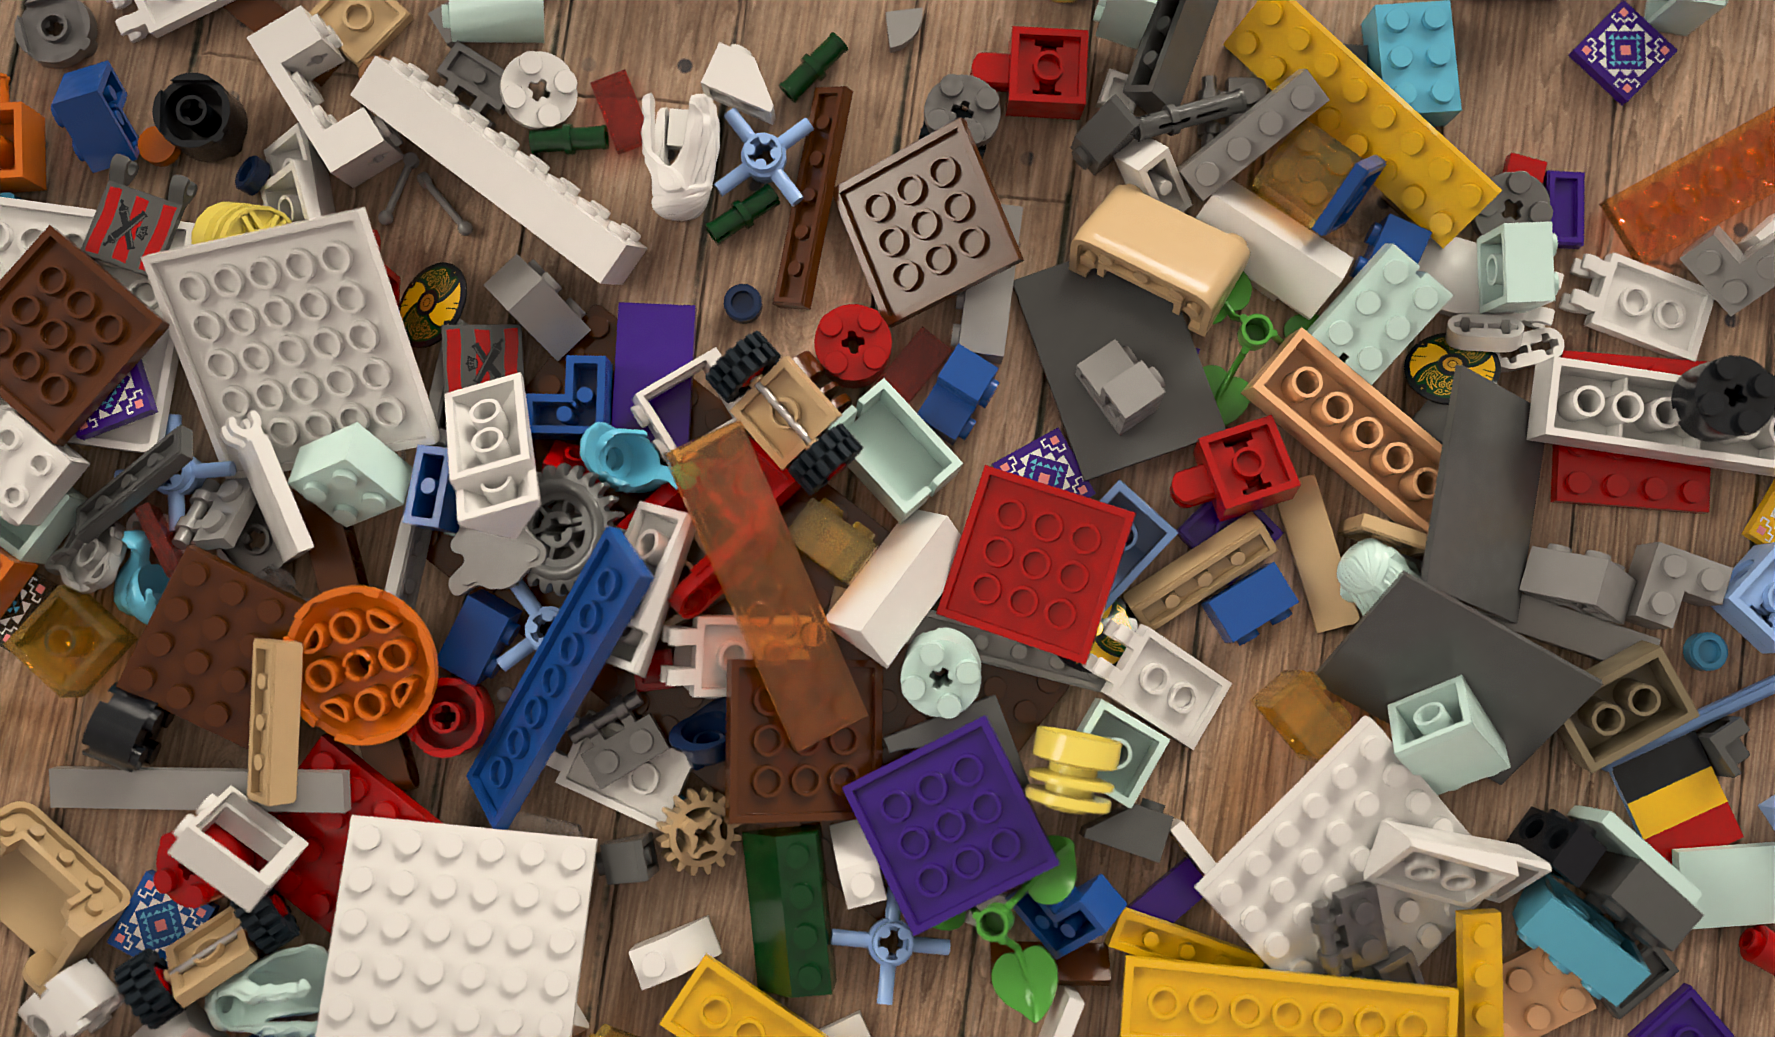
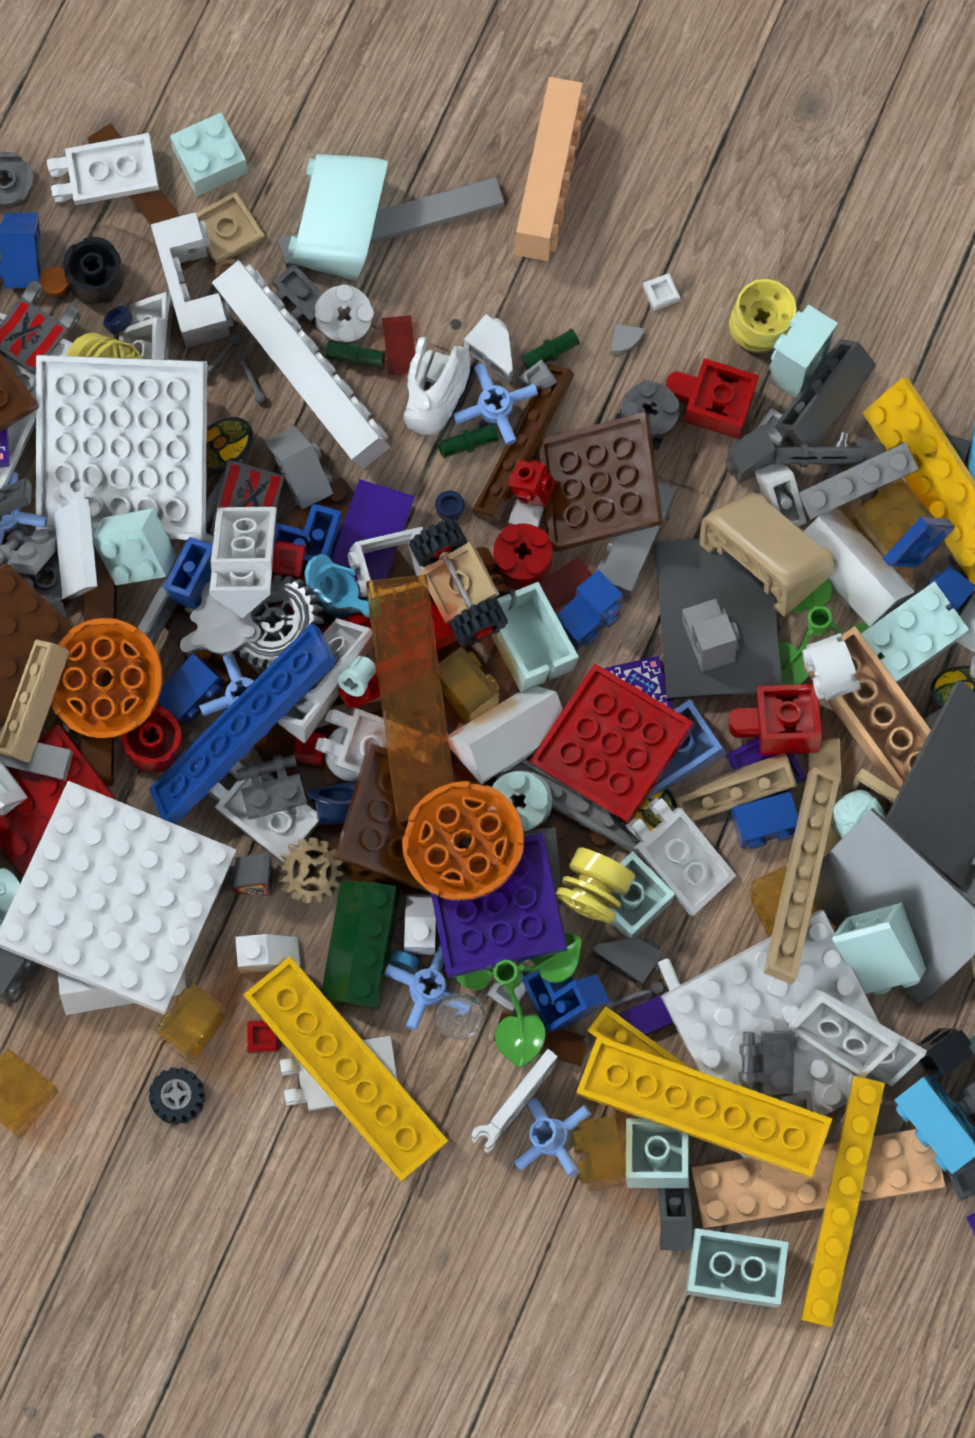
camera: 20 degrees right, 10 degrees down
none -> red plate [272,541,306,577]
none -> light aqua bush [338,656,376,696]
none -> dark azure tile [388,950,420,973]
none -> orange brick [402,781,524,901]
none -> clear piece [435,993,485,1040]
none -> red brick [508,460,556,507]
none -> white tile [508,499,545,527]
none -> light grey tile [519,360,558,389]
none -> light grey hinge [604,982,664,1011]
none -> tan plate [763,767,840,984]
none -> white brick [802,633,861,701]

